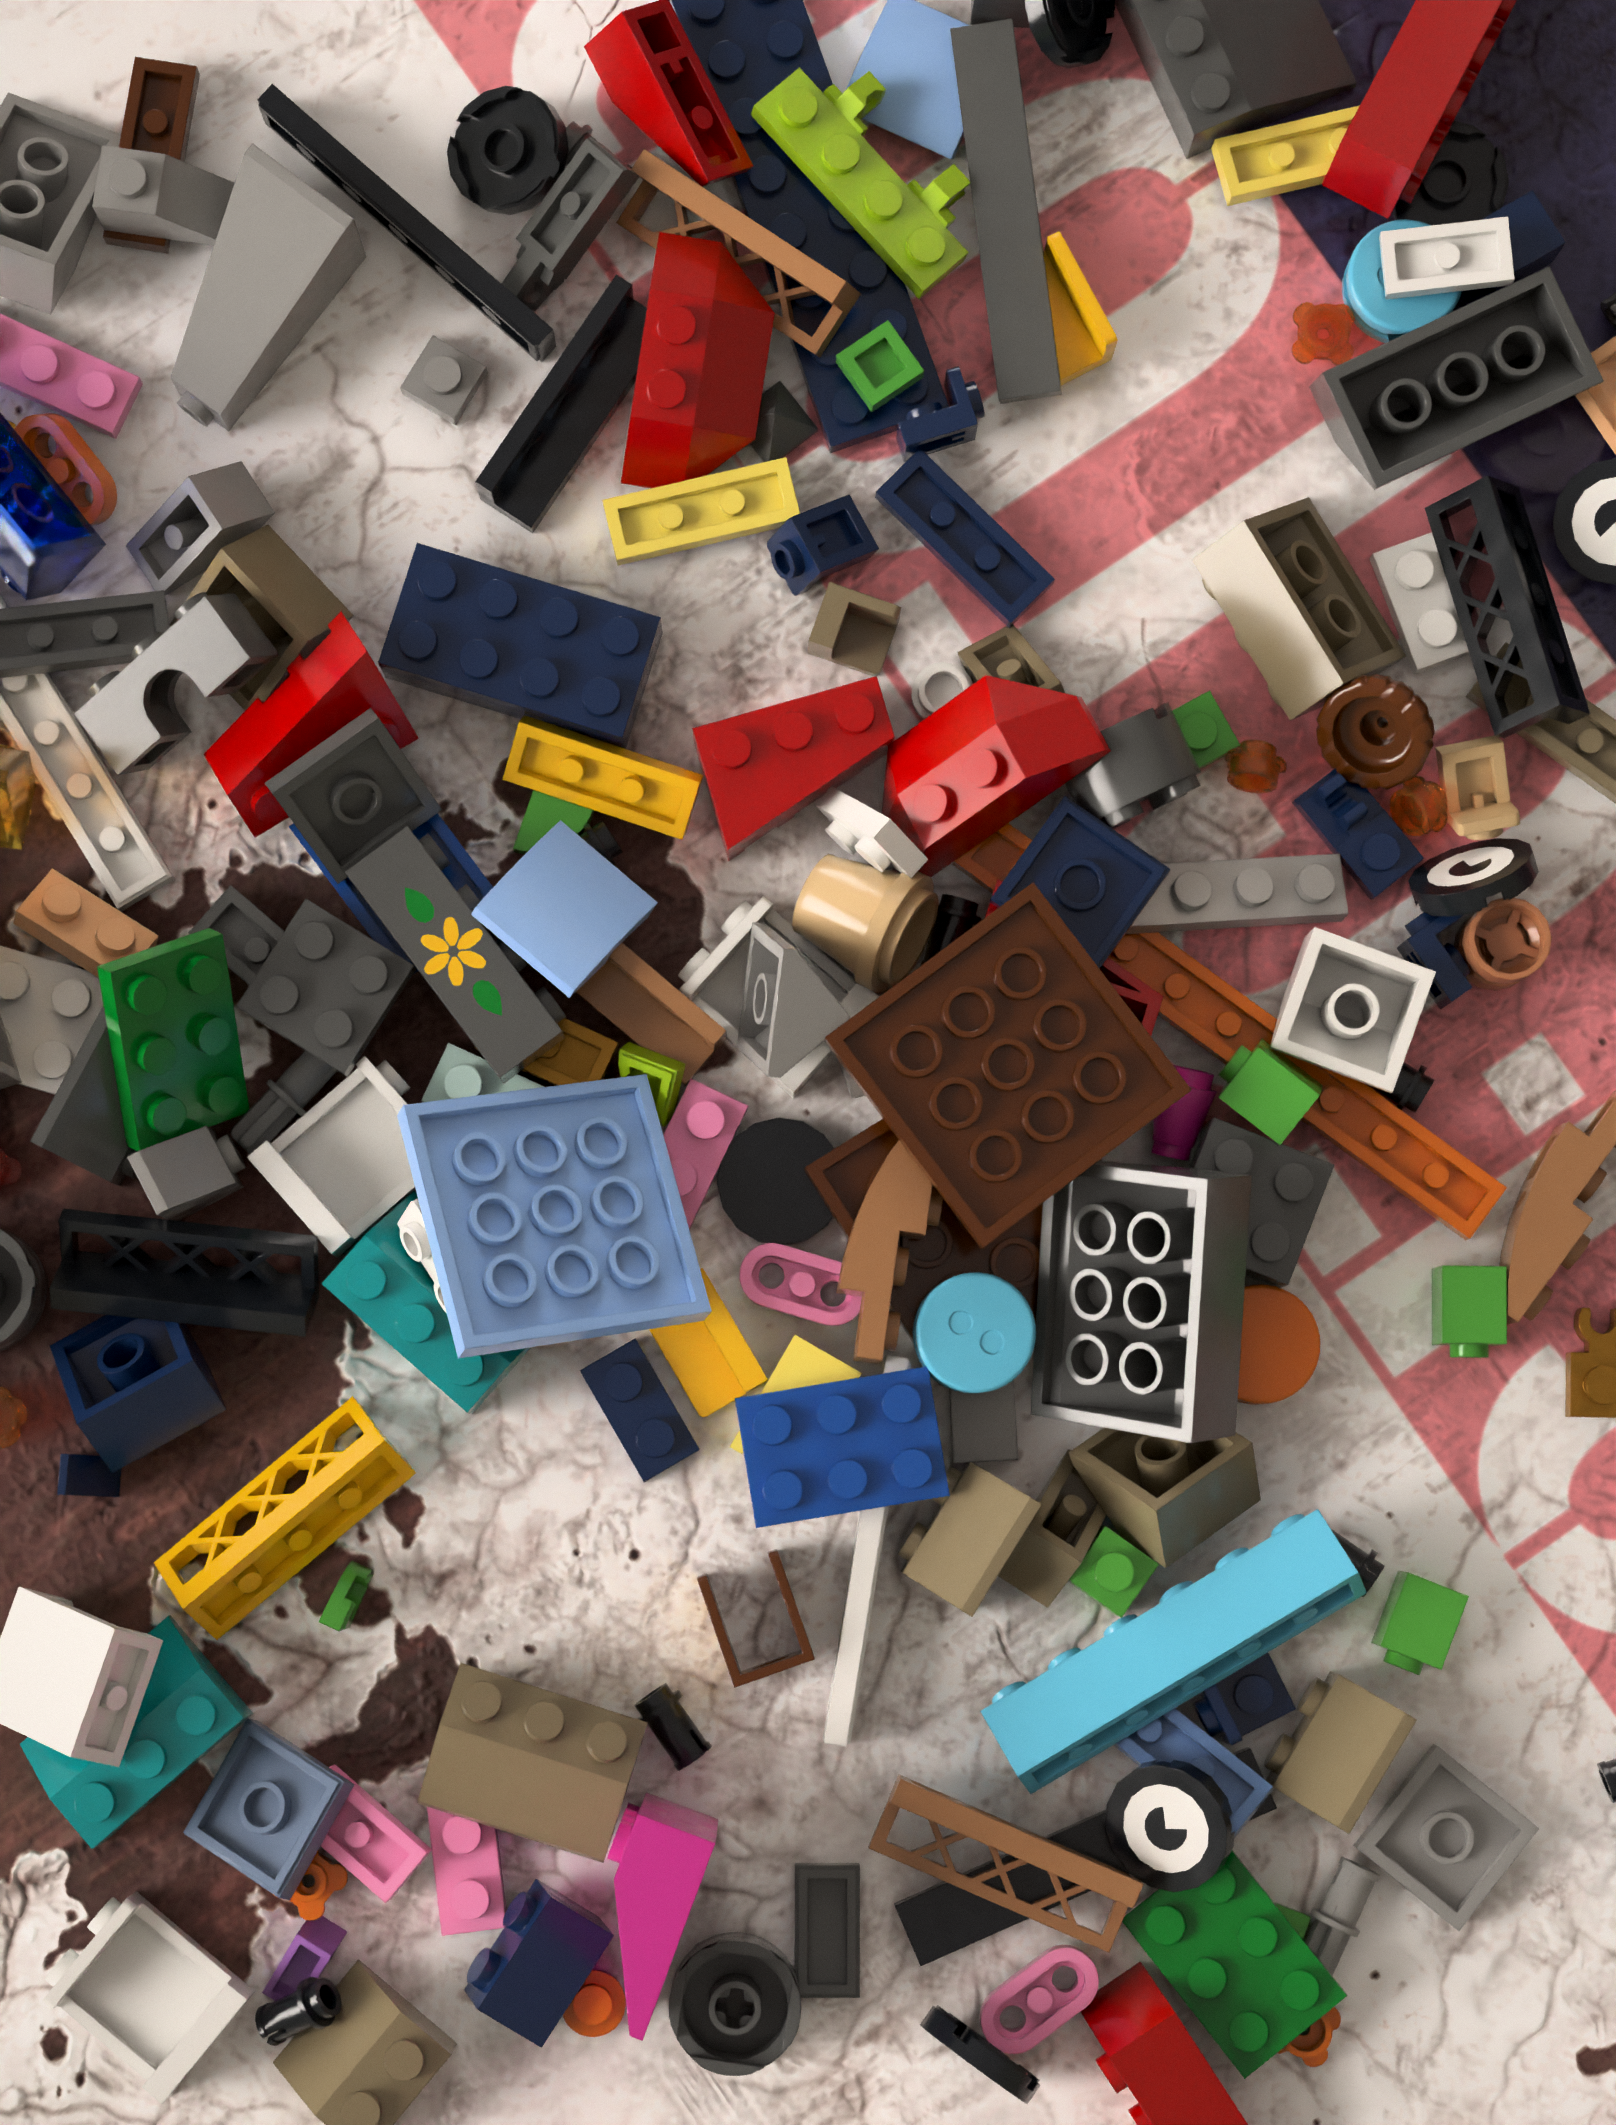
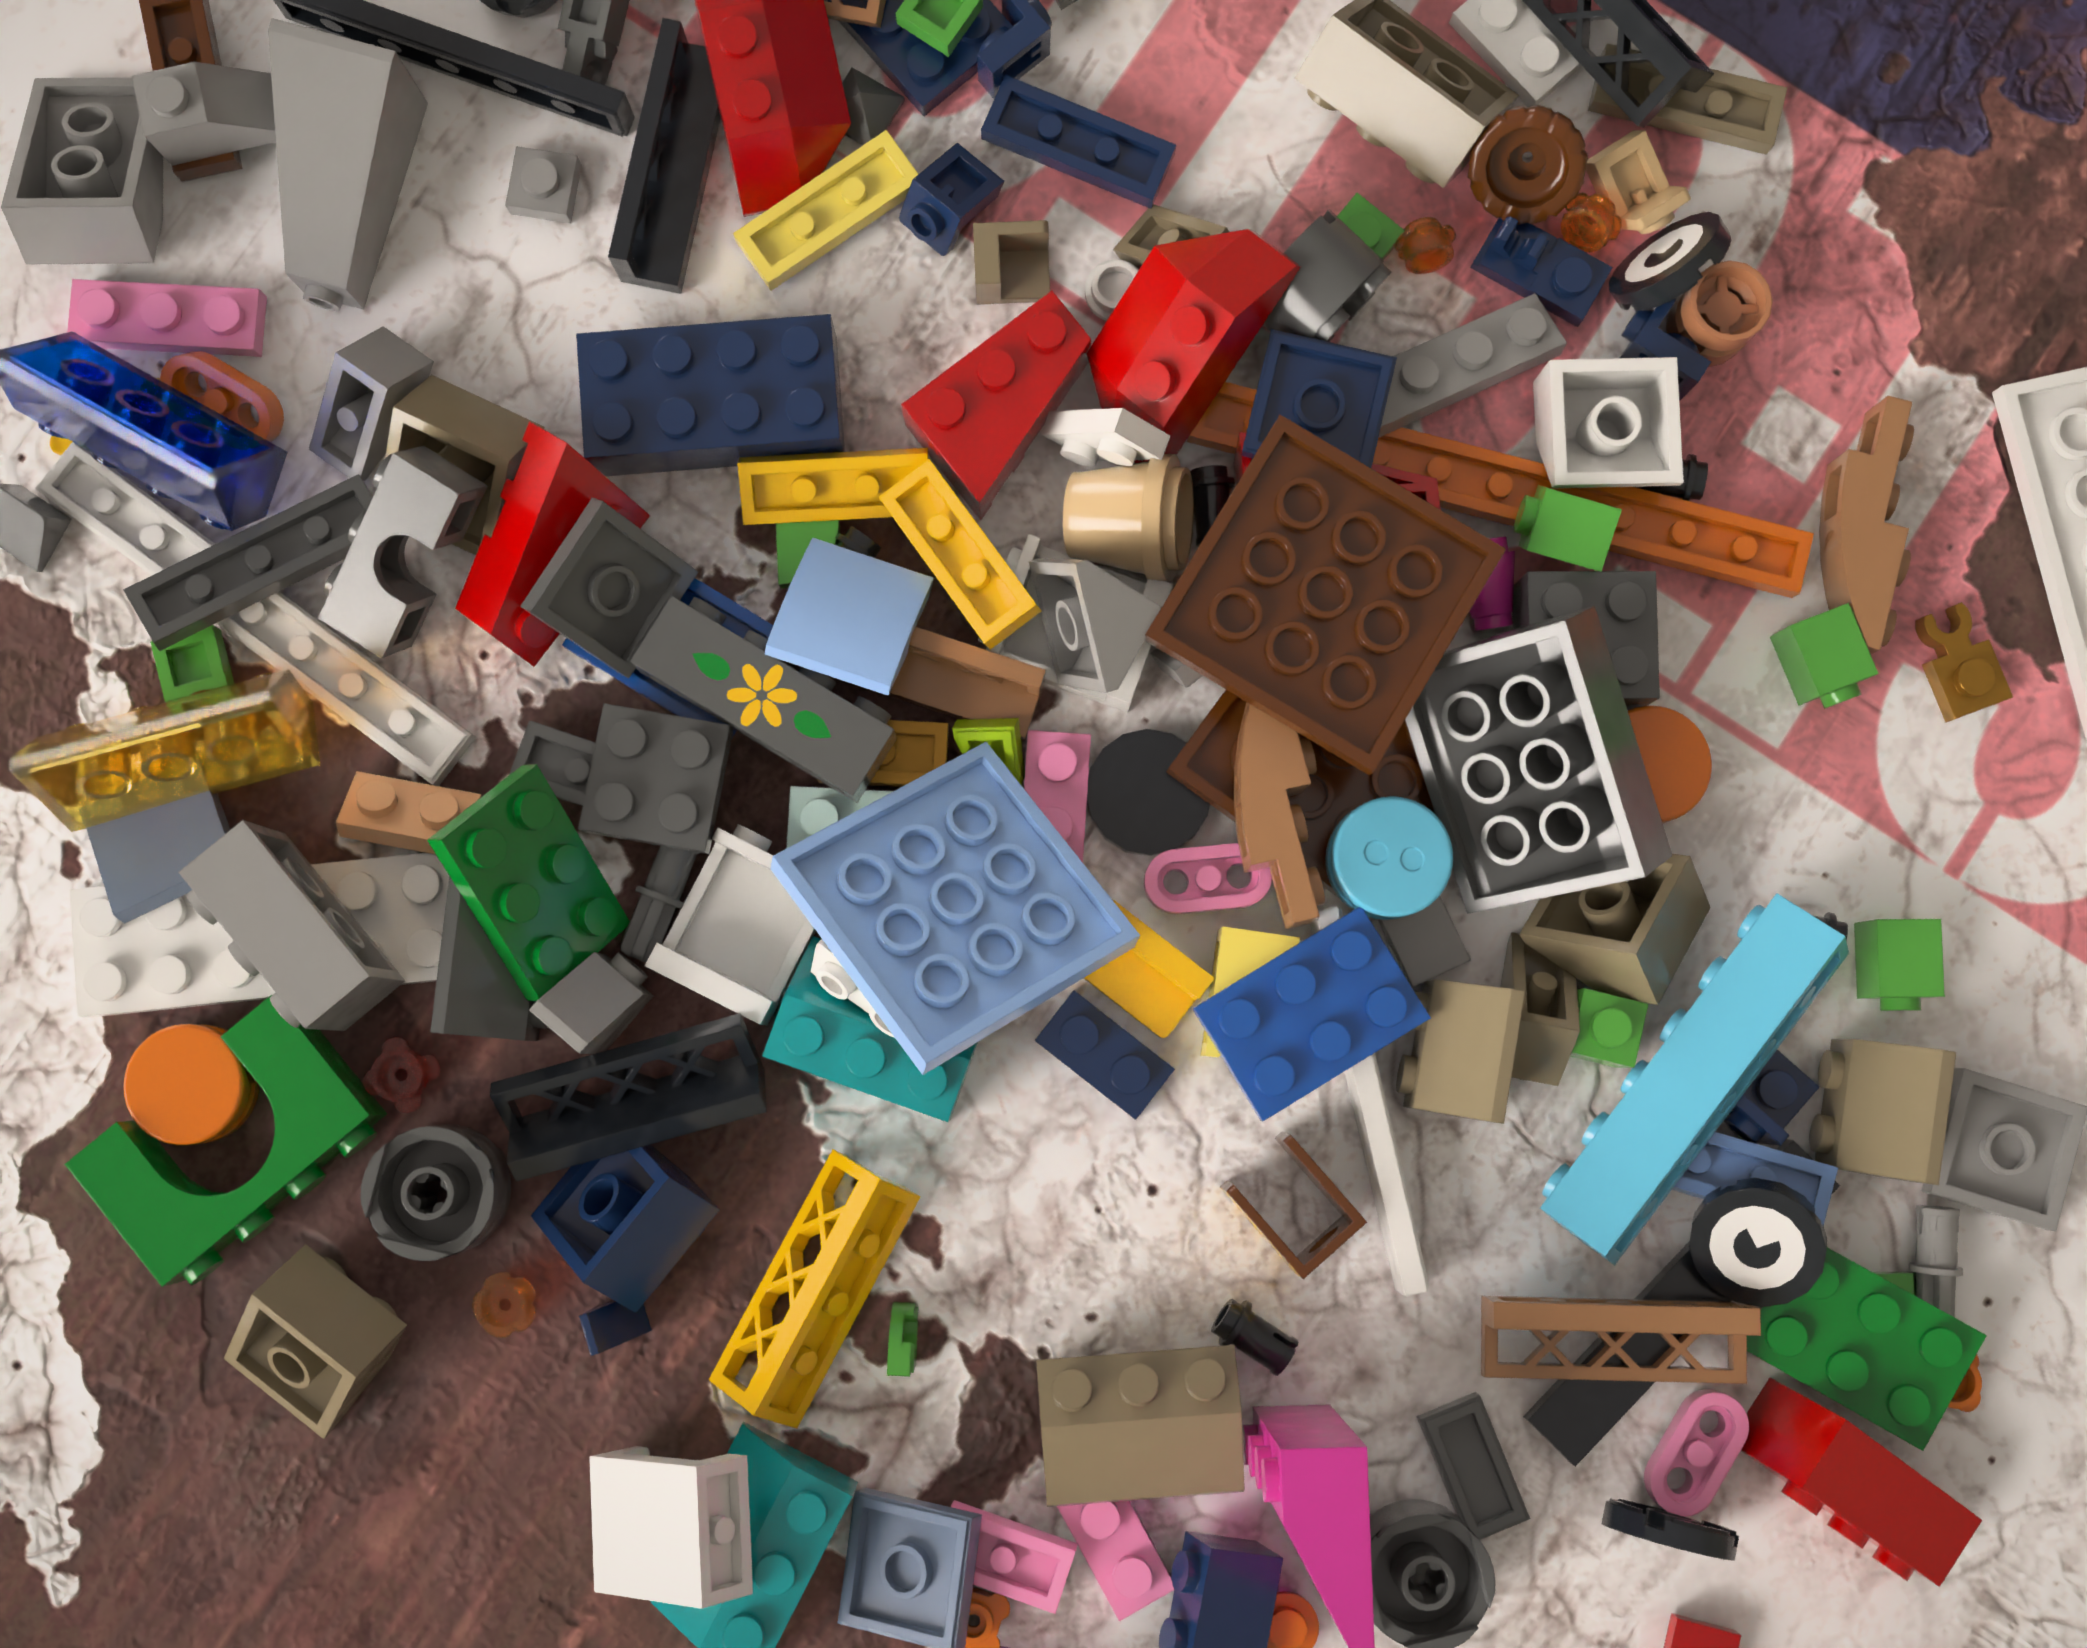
camera: 20 degrees left, 0 degrees up
none -> yellow plate [879,459,1042,650]

